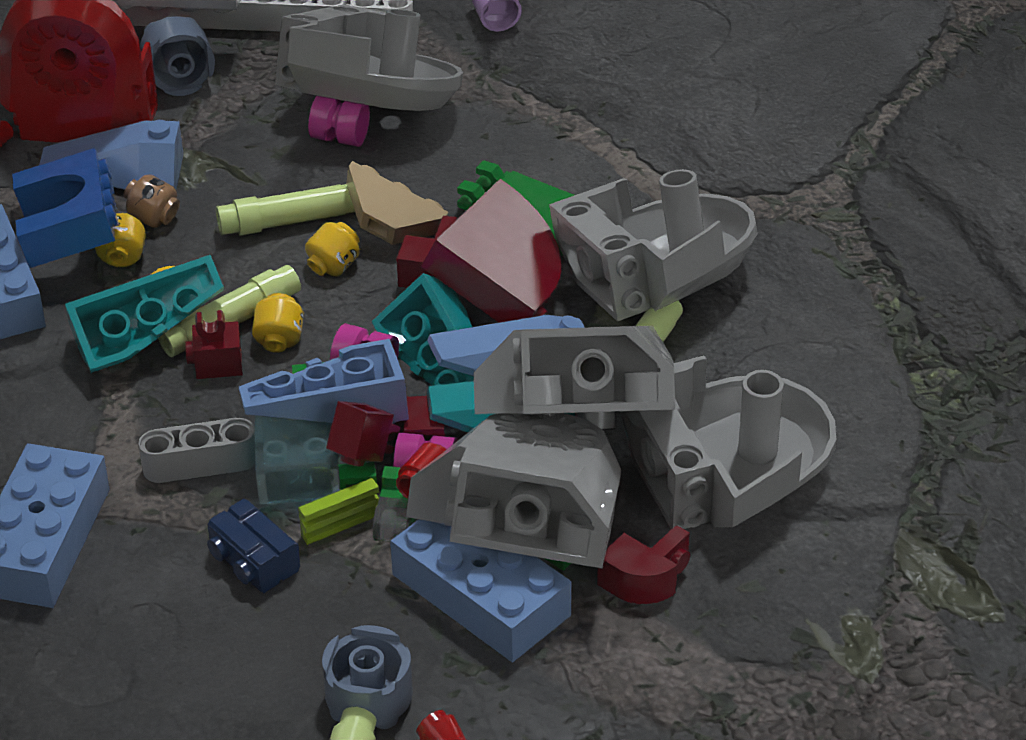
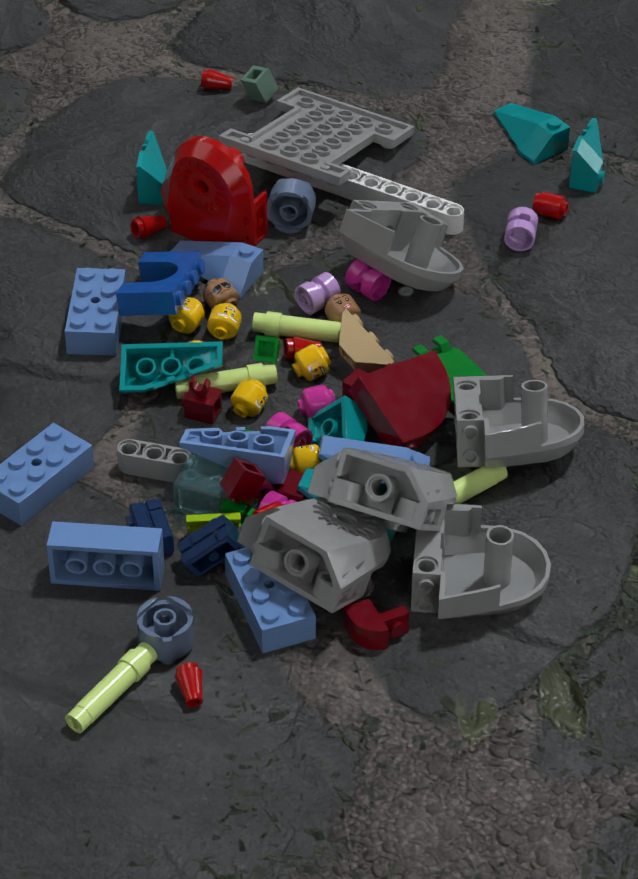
camera: 25 degrees right, 0 degrees up
none -> medium blue brick [47,521,165,591]
none -> dark blue brick [178,515,243,577]
none -> yellow head [207,303,242,340]
none -> green leg [253,335,283,364]
none -> red cone [283,336,321,361]
none -> yellow head [290,444,323,473]
none -> lavender wheel [295,272,341,315]
none -> dark pink head [297,385,336,418]
none -> medium nougat head [325,294,361,322]

